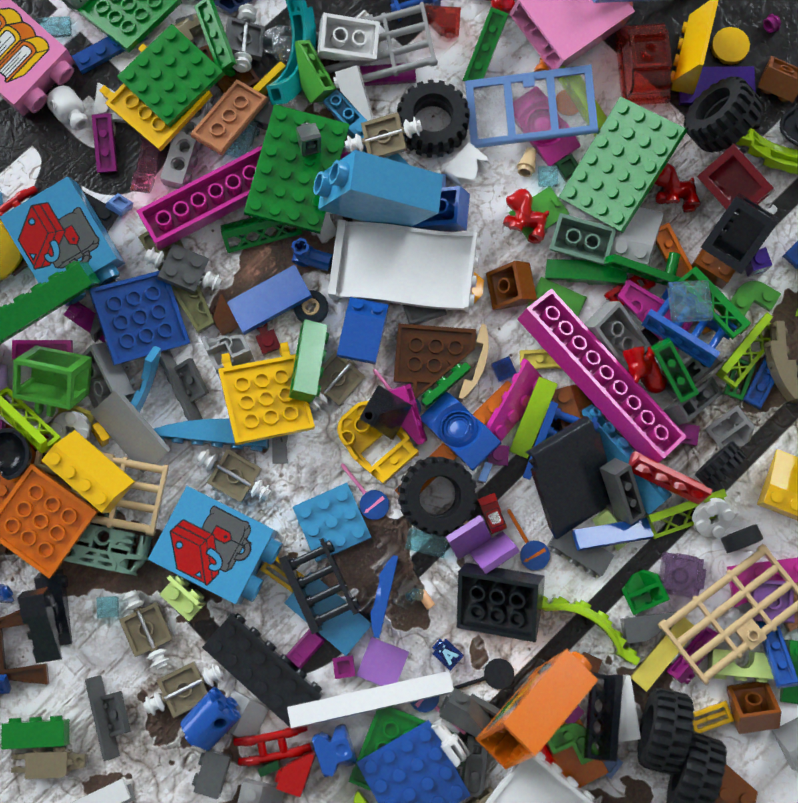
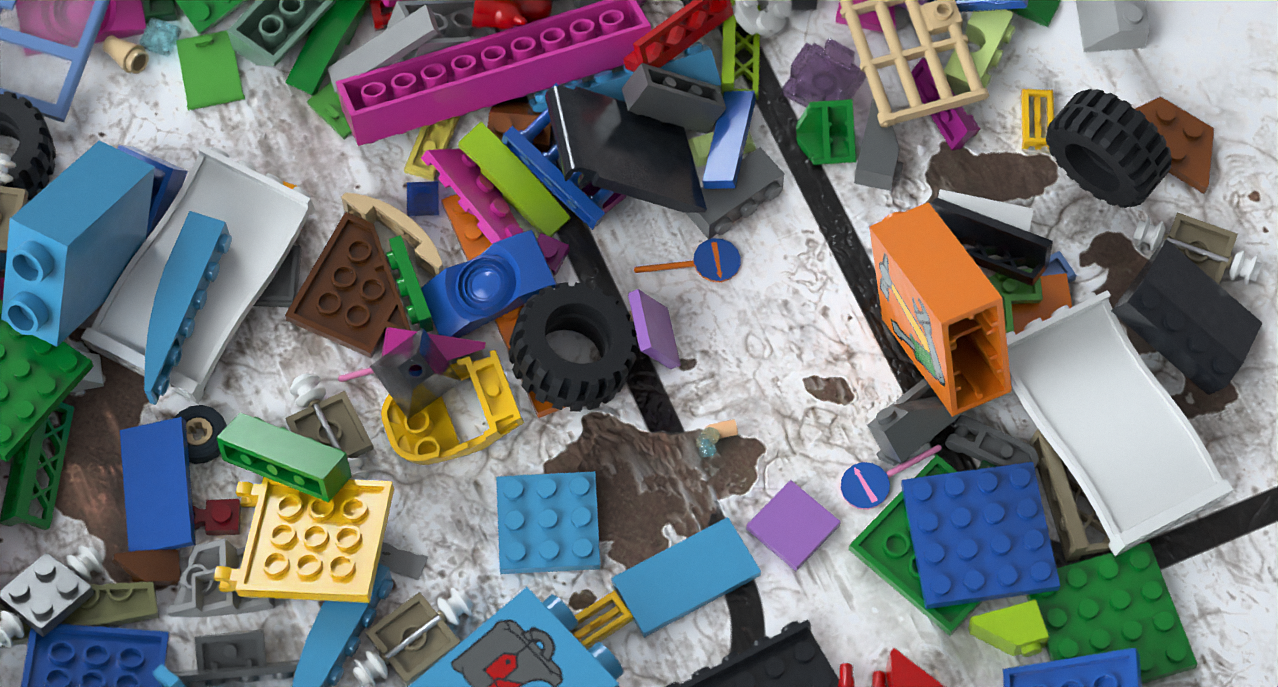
camera: 70 degrees left, 15 degrees down
black fence [279,538,360,634] -> none
magenta tile [286,628,326,669] -> none
white tile [287,671,453,729] -> none
blue piece [291,238,333,271] -> none
blue piece [312,724,357,778] -> none
magenta plate [332,655,356,679] -> none
blue slope [337,297,389,365] -> none
blue piece [341,463,389,520] -> none
blue slope [370,555,398,638] -> none
clear light blue slope [405,528,448,558] -> none
white arm [431,719,472,767] -> none
clear blue brick [432,638,464,671] -> none
white piece [445,143,491,188] -> none
black piece [453,658,514,689] -> none
black slope [456,562,545,642] -> none
medium lavender tile [469,531,520,574] -> none
medium blue tile [477,461,492,485] -> none
red leg [477,493,507,534] -> none
dark orange slope [486,261,537,310] -> none
red animal [503,188,549,244] -> none
lime piece [541,596,641,666] -> none
light yellow tile [631,617,694,692] -> none
black tyre [637,687,694,775] -> none
dark orange slope [727,682,782,734] -> none
none -> dark azure slope [144,211,232,405]
none -> light grey tile [328,5,440,94]

